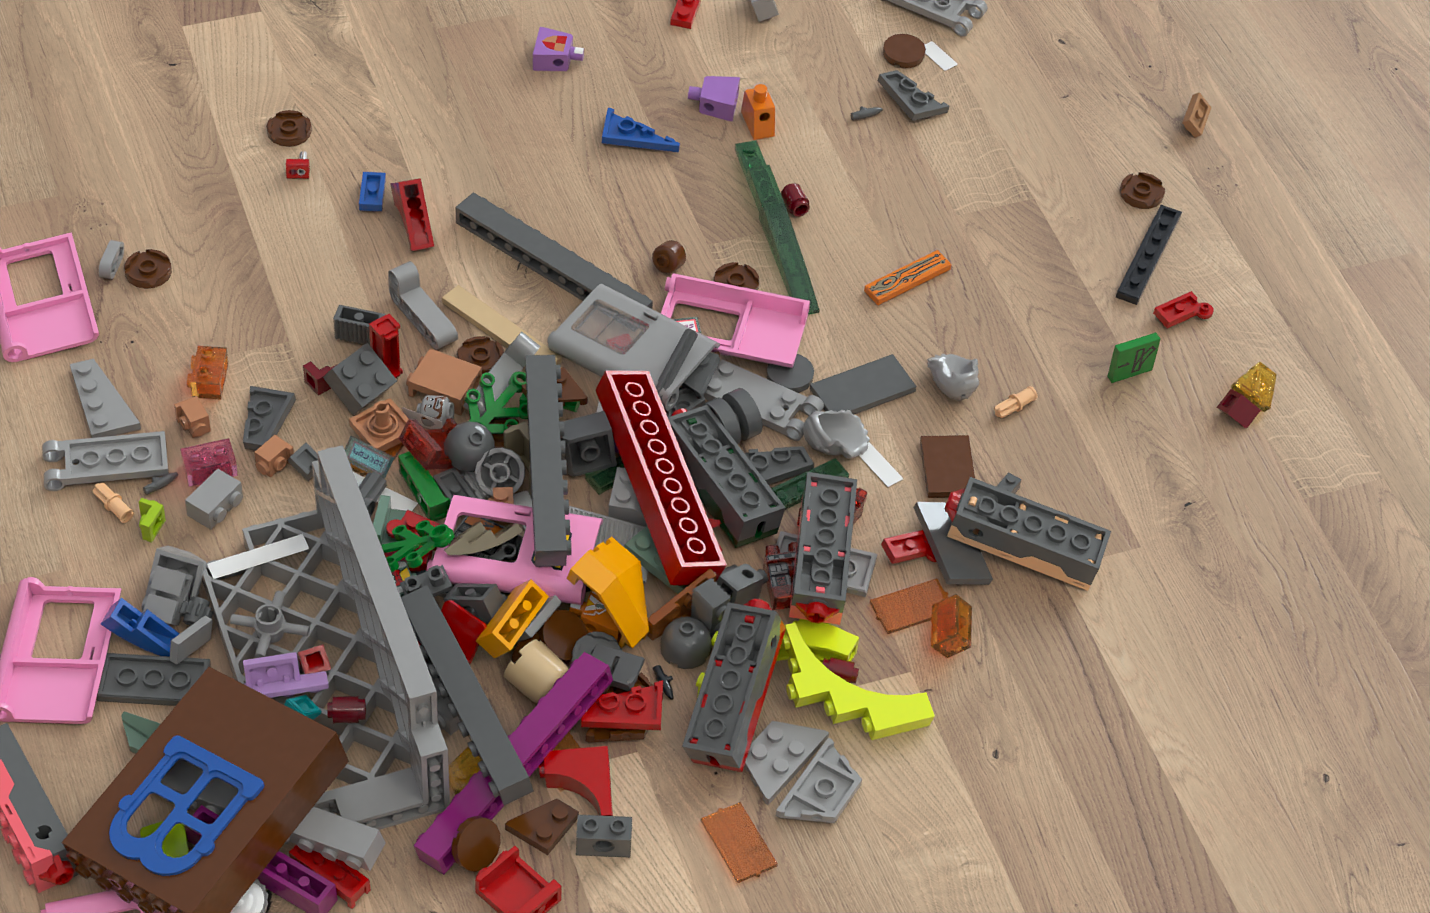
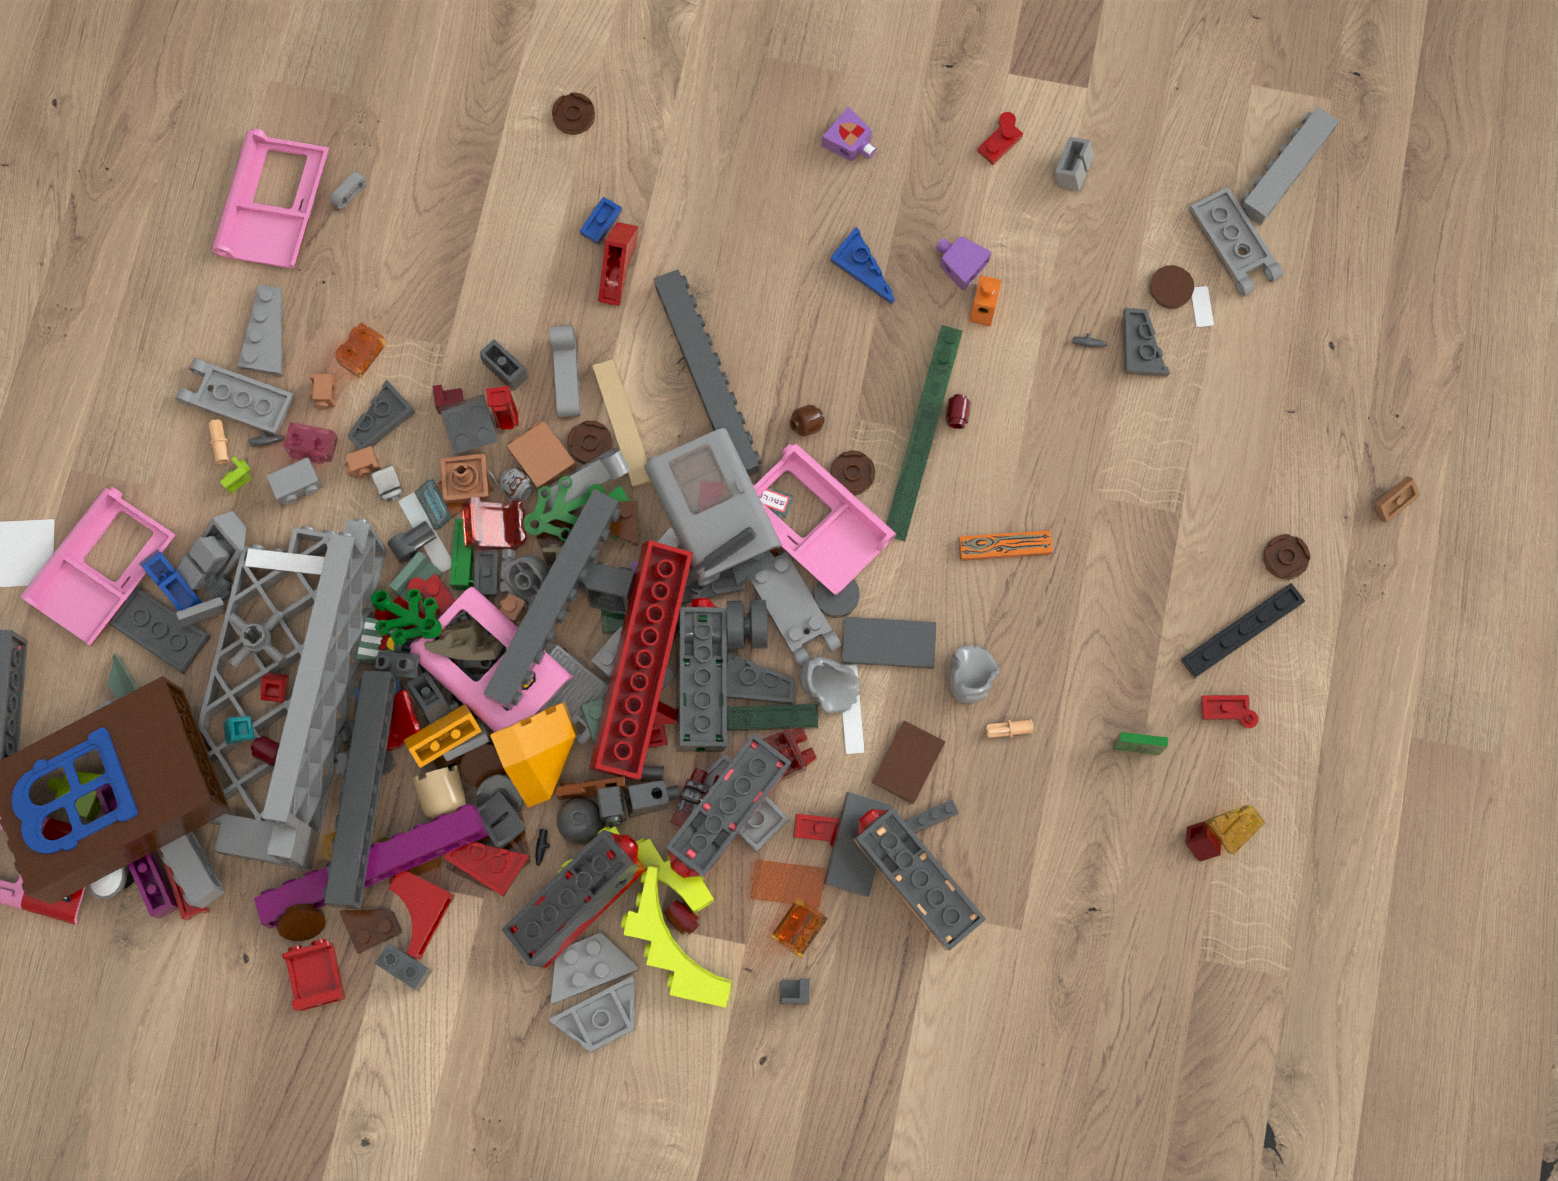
camera: 35 degrees right, 25 degrees up
reddish brown tile [124,249,172,289] -> none
lavender bracket [243,652,329,698] -> none
red piece [286,151,310,179] -> none
dark grey cylinder [444,421,495,472] -> none
clear orange piece [701,802,778,883] -> none
none -> dark grey panel [780,978,809,1005]

